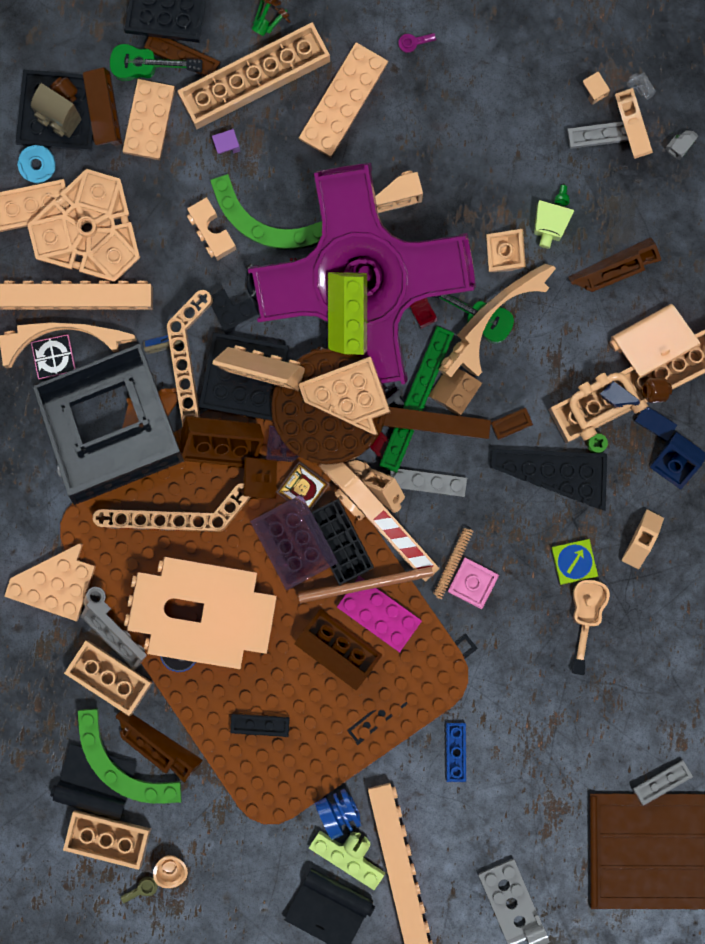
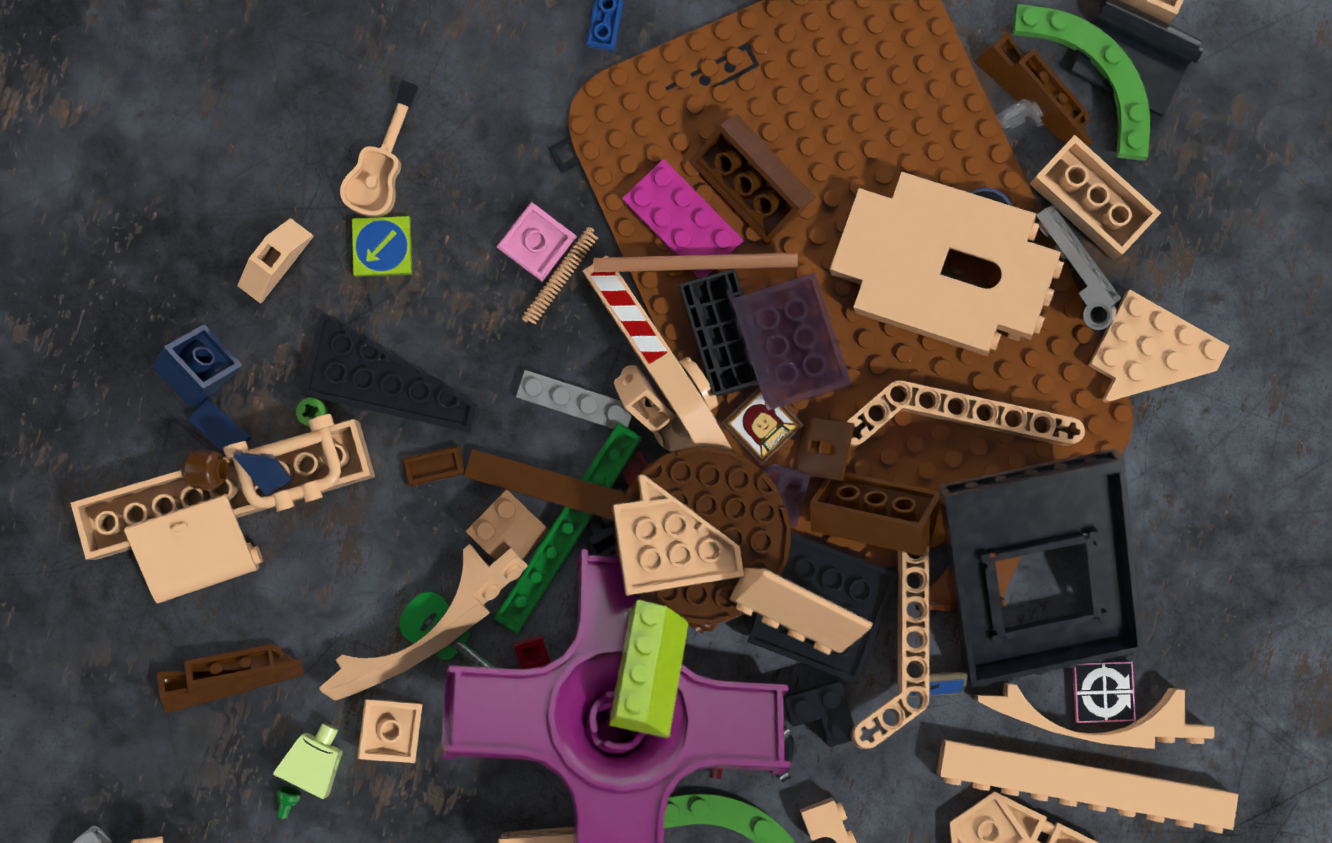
camera: 170 degrees left, 0 degrees up
black tile [230,714,290,737] -> none
none -> clear bracket [995,99,1043,130]

